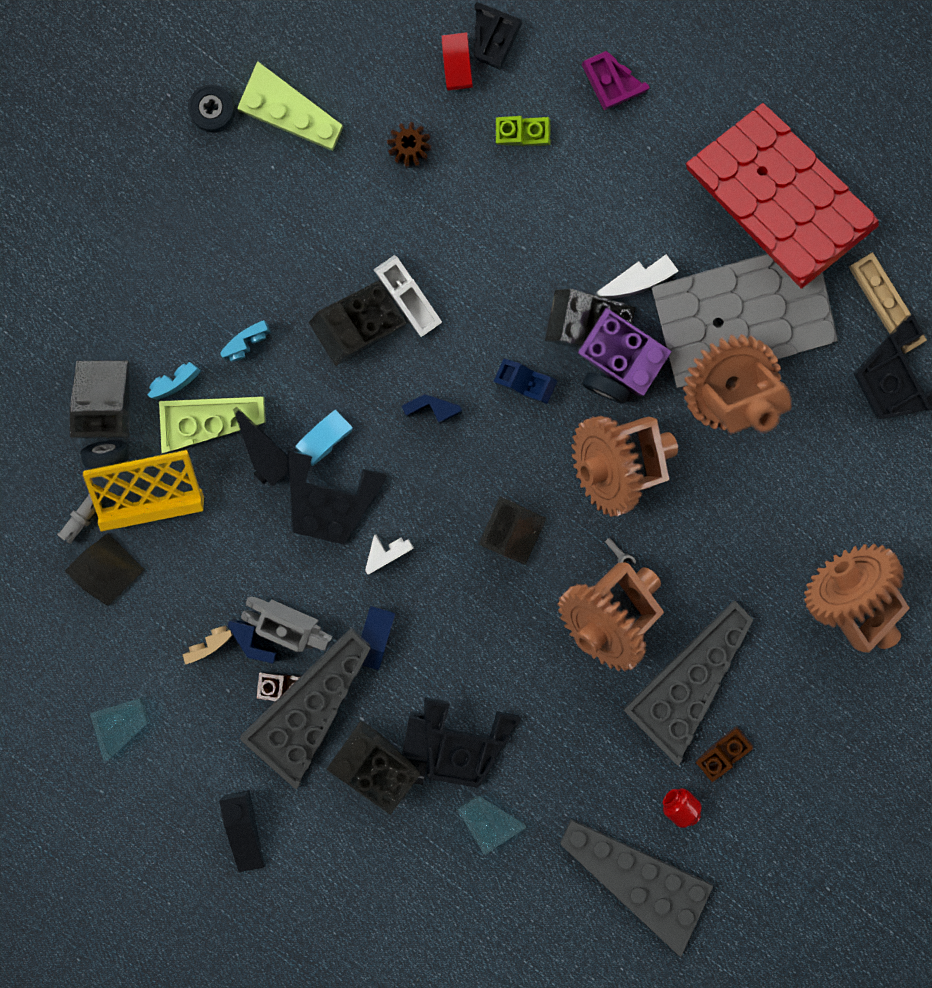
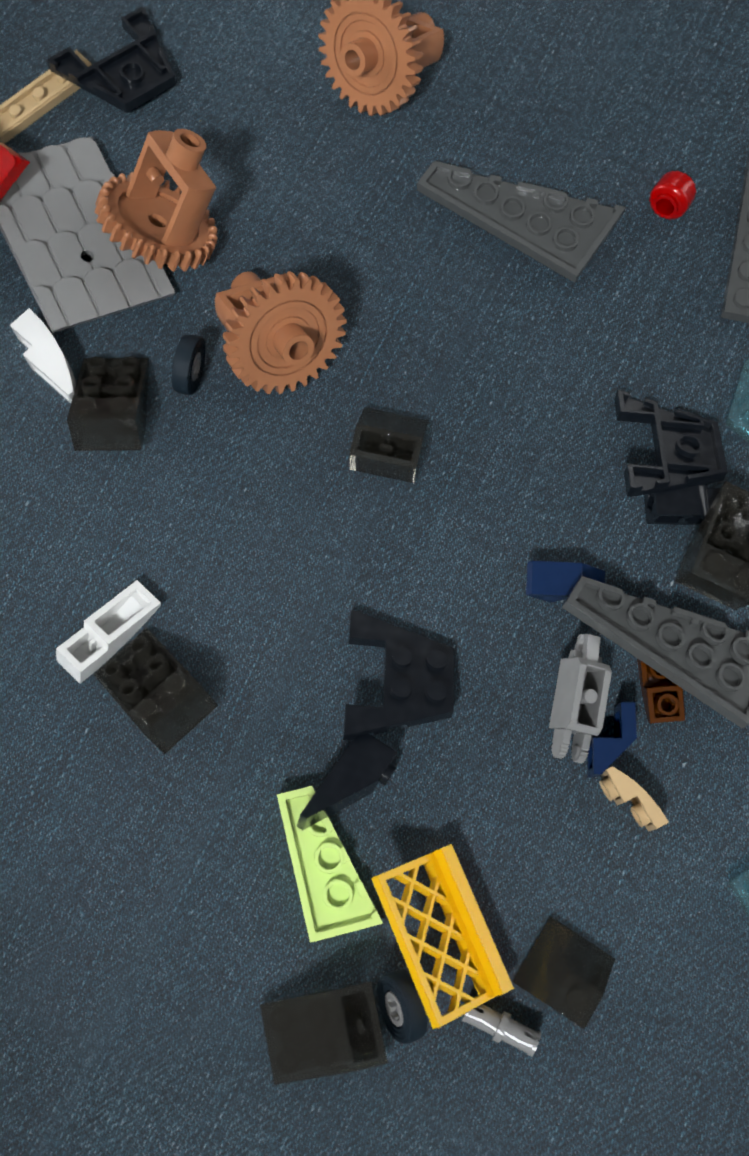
camera: 105 degrees left, 15 degrees down
medium azure slope [147,362,201,400] -> none
medium azure slope [220,320,271,362] -> none
medium azure slope [295,410,353,466] -> none
white slope [365,534,414,574] -> none
dark blue slope [401,394,462,424] -> none
dark blue slope [493,358,557,404] -> none
nougat piece [558,562,664,671] -> none
medium lavender slope [578,308,672,396] -> none
light grey hand [605,538,636,564] -> none
reddish brown slope [696,726,753,782] -> none

